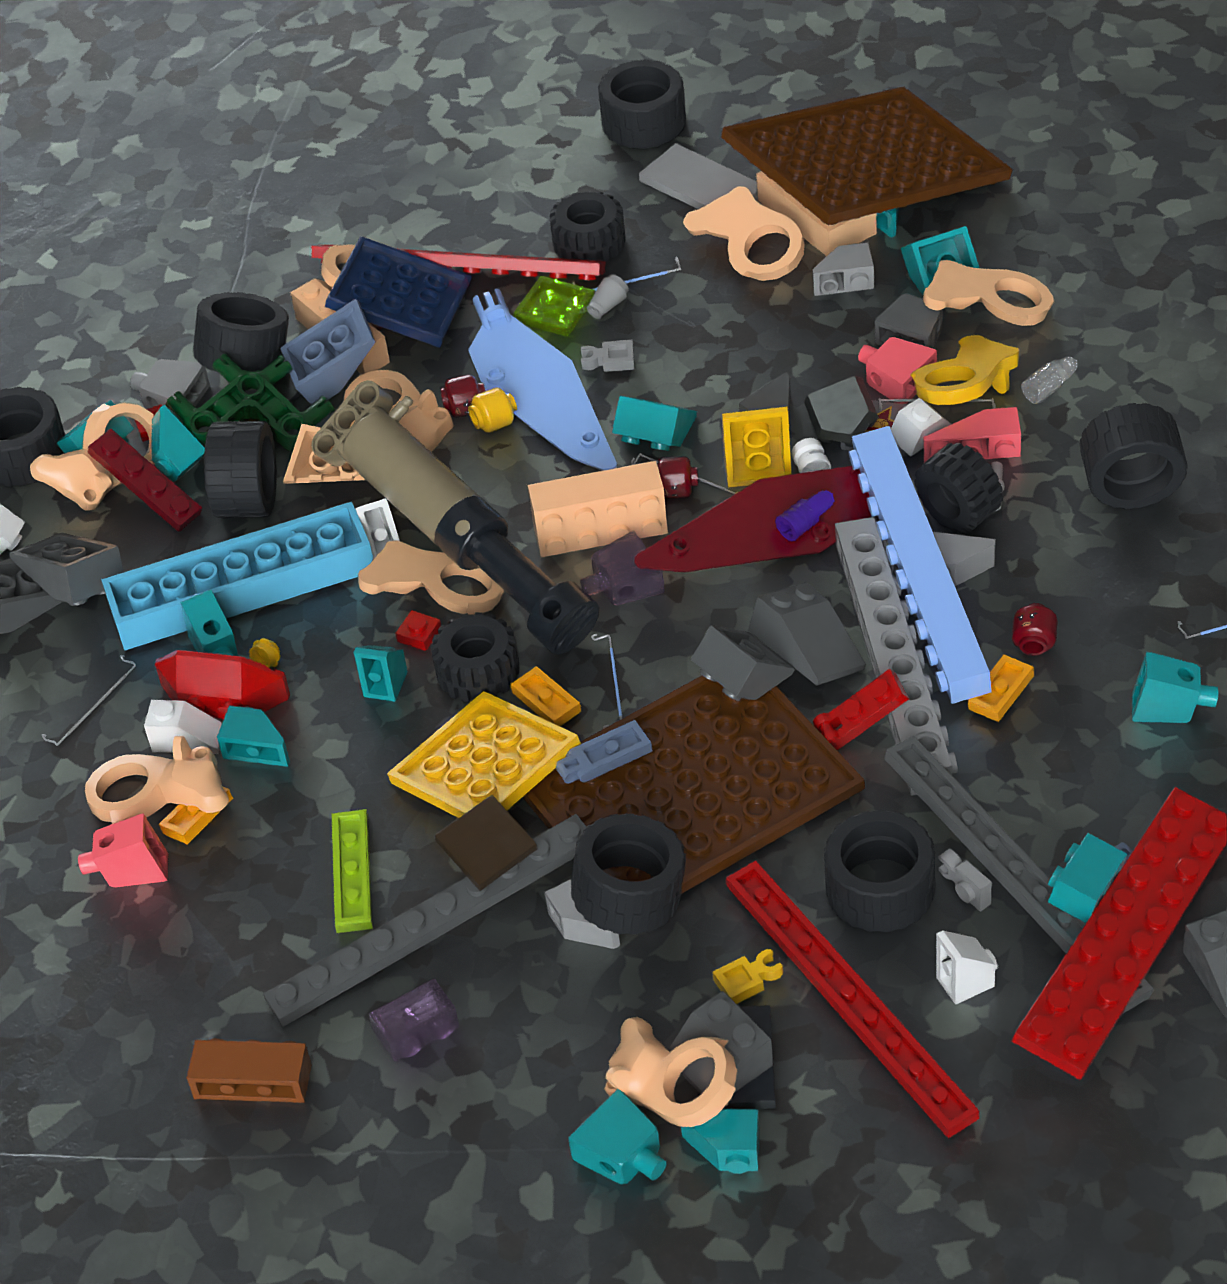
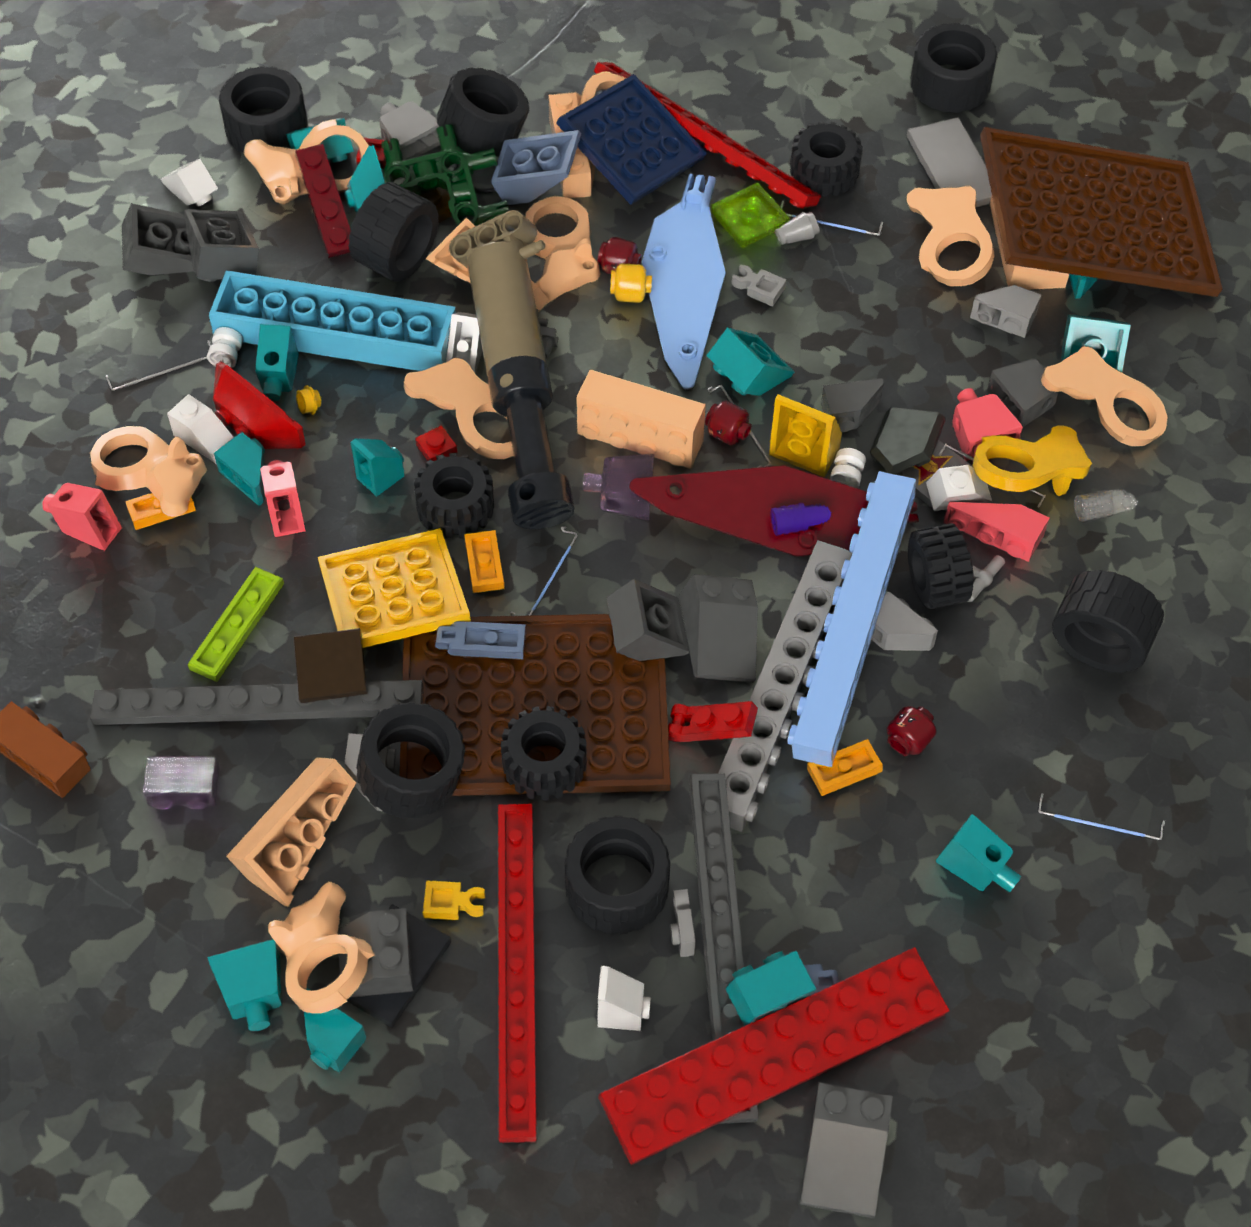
camera: 25 degrees right, 10 degrees up
none -> white wheel [207,327,243,368]
none -> light nougat wedge [226,757,356,907]
none -> coral torso [260,460,306,537]
none -> black tyre [501,706,587,800]

